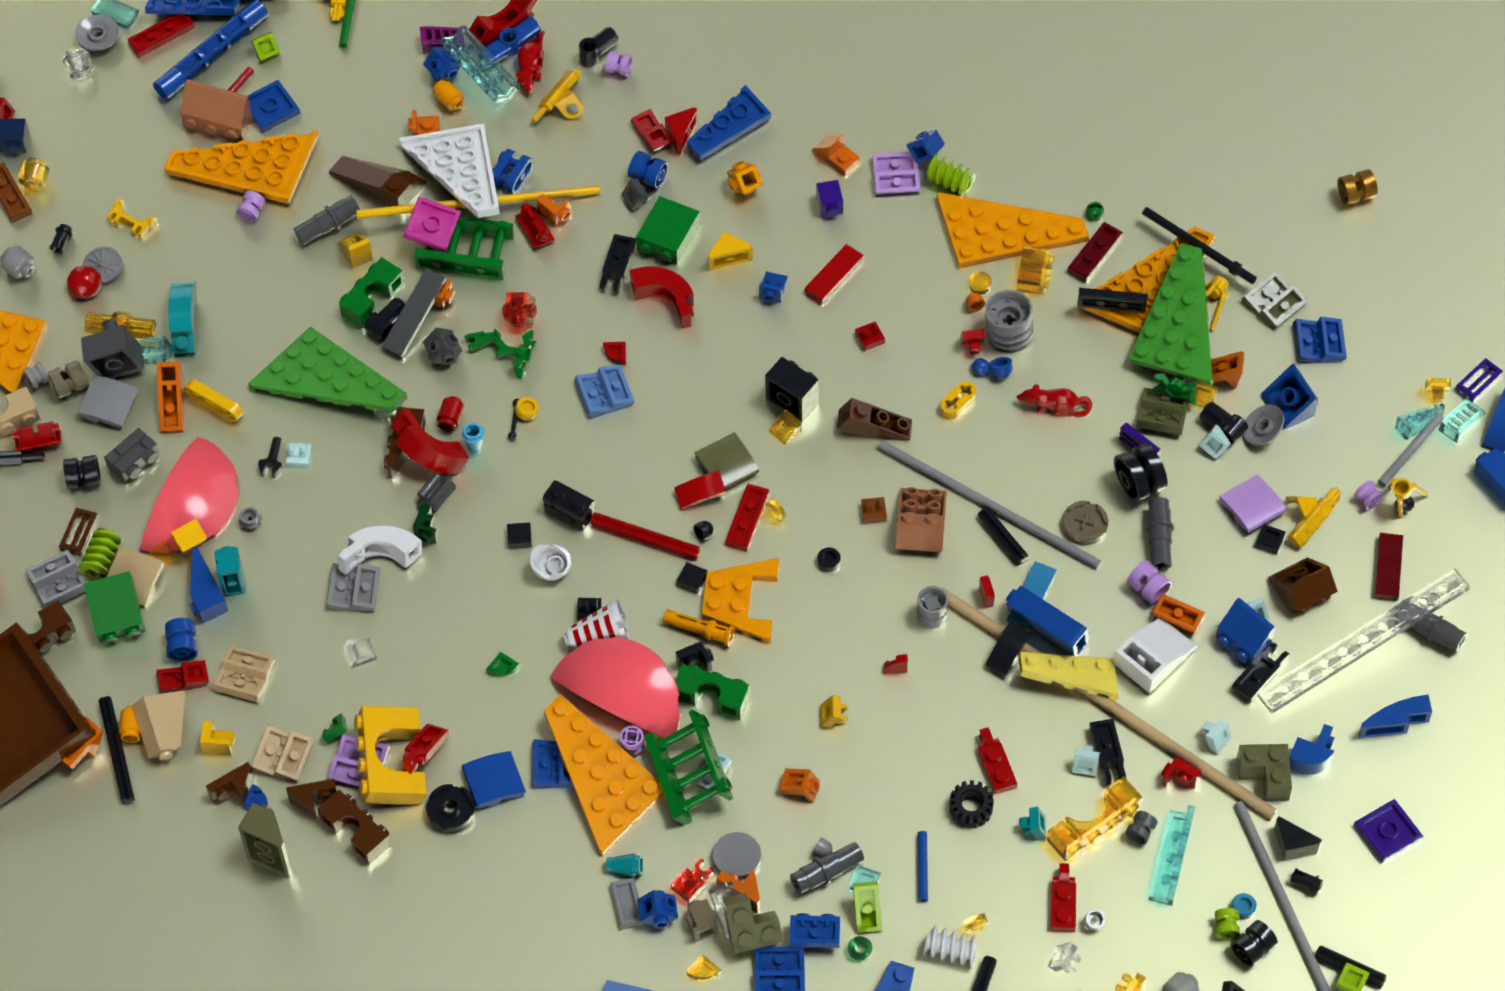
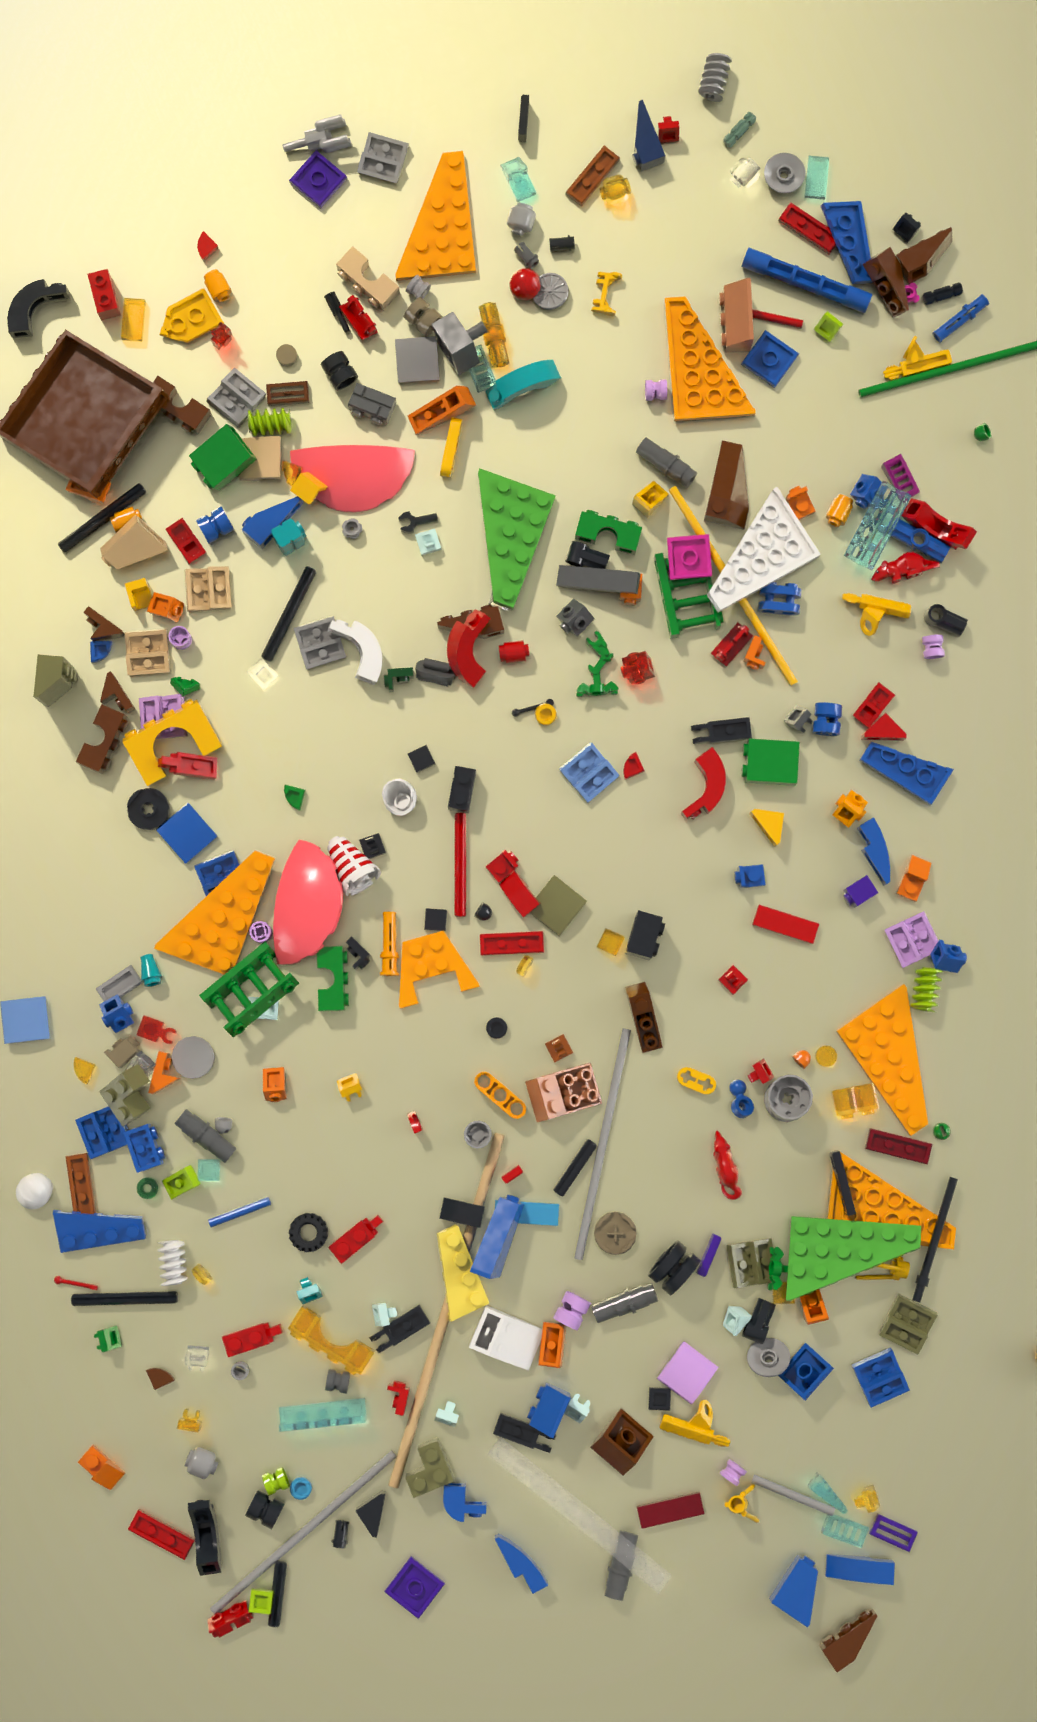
camera: 65 degrees right, 25 degrees up
medium azure cone [462,422,485,453] -> none
none -> orange bracket [147,592,184,622]
none -> lavender wheel [168,626,192,650]
none -> black axle [261,566,316,662]
none -> dark tan tile [276,344,297,366]
none -> light orange beam [474,1072,526,1119]
none -> red bracket [486,850,519,883]
none -> dark grey pin [514,242,539,269]
none -> sand green axle [723,112,756,147]
none -> blue slope [857,817,890,886]

